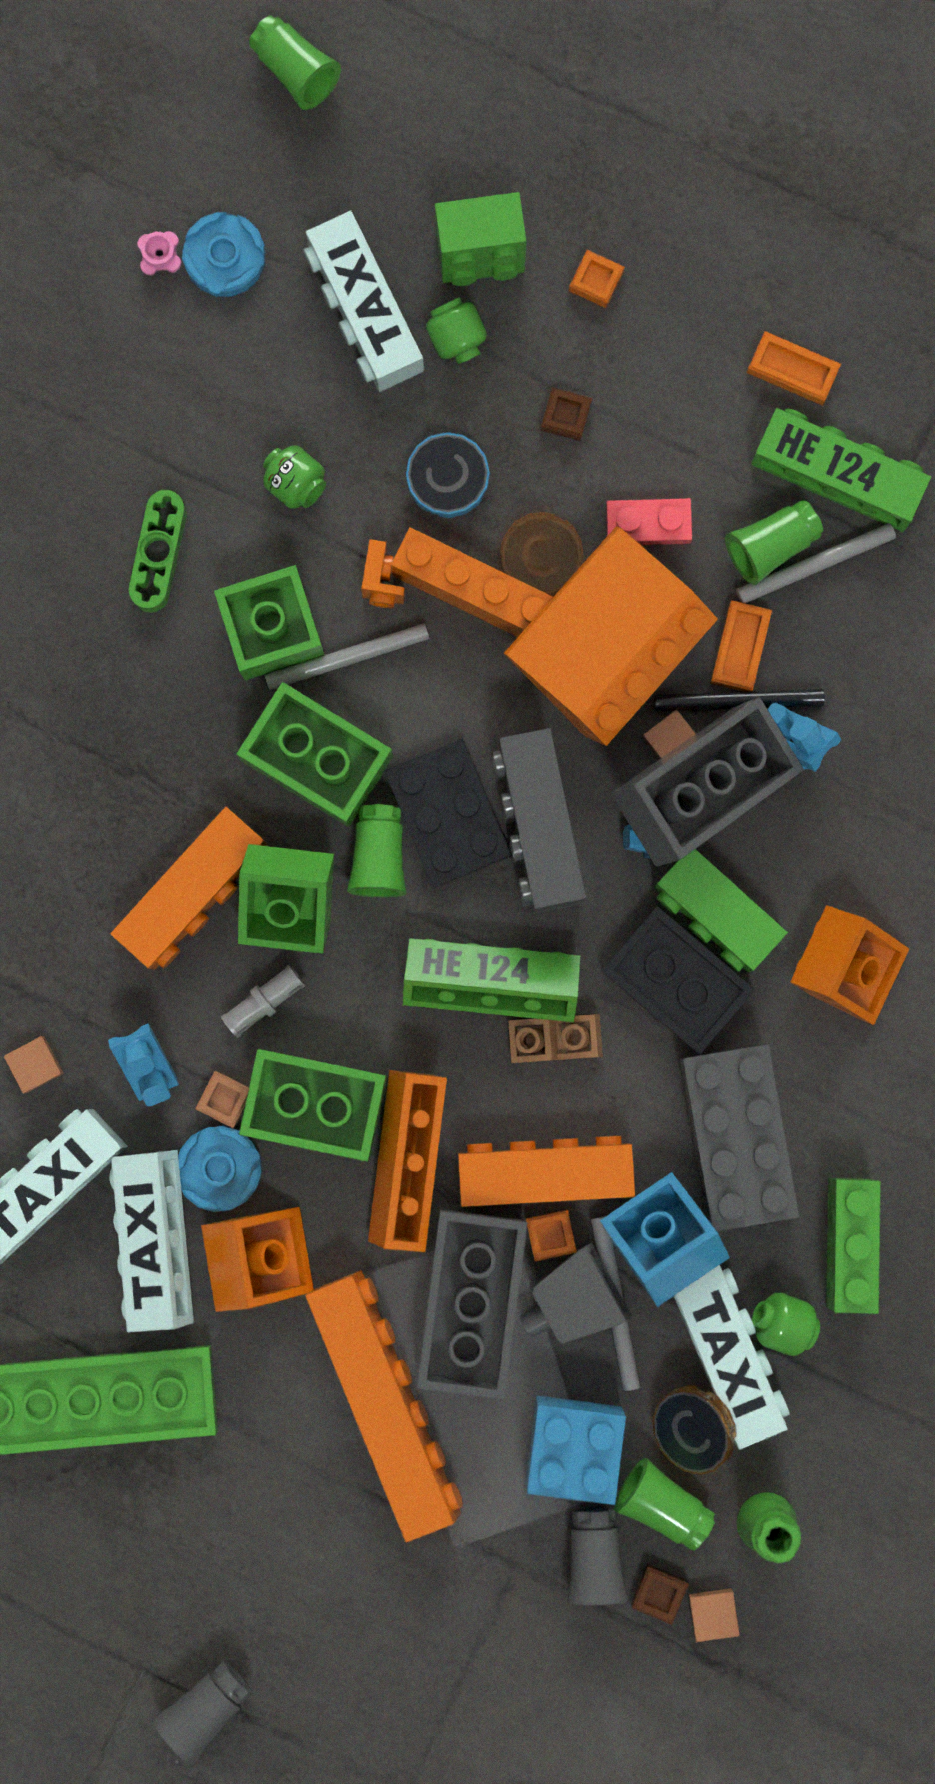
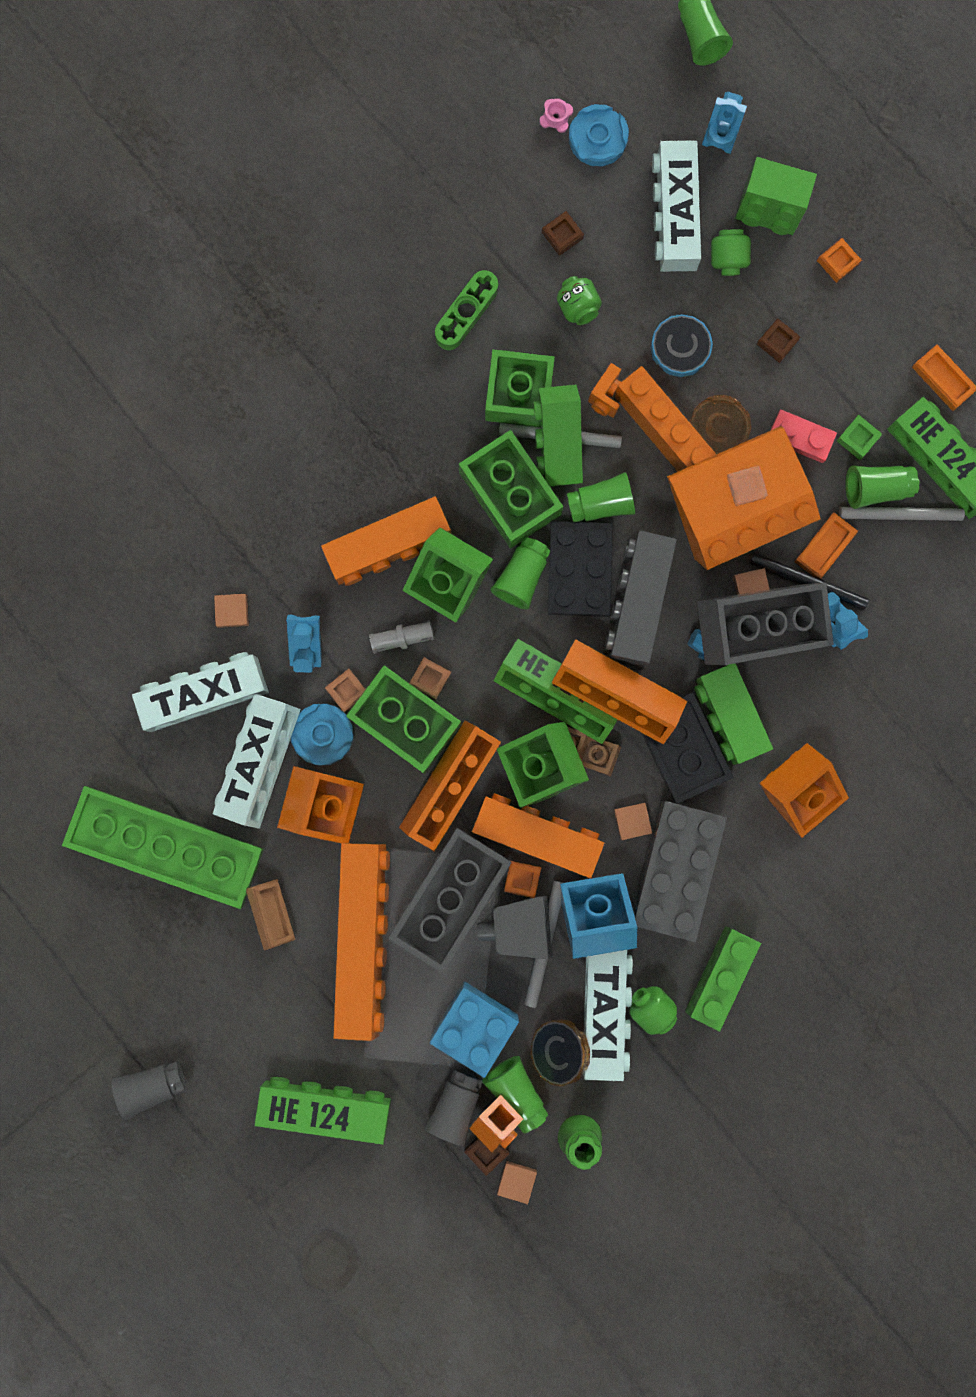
camera: 20 degrees right, 0 degrees up
none -> medium nougat tile [246,879,295,950]
none -> bright green brick [255,1077,391,1145]
none -> nougat tile [409,657,451,700]
none -> orange brick [469,1095,523,1152]
none -> bright green brick [497,722,589,808]
none -> bright green brick [533,385,583,486]
none -> reddish brown tile [542,211,584,256]
none -> orange brick [552,639,687,744]
none -> bright green plant [567,472,635,522]
none -> nougat tile [614,803,652,840]
none -> dark azure hips [702,92,747,154]
none -> clear tile [727,466,768,506]
none -> bright green plate [837,415,882,460]

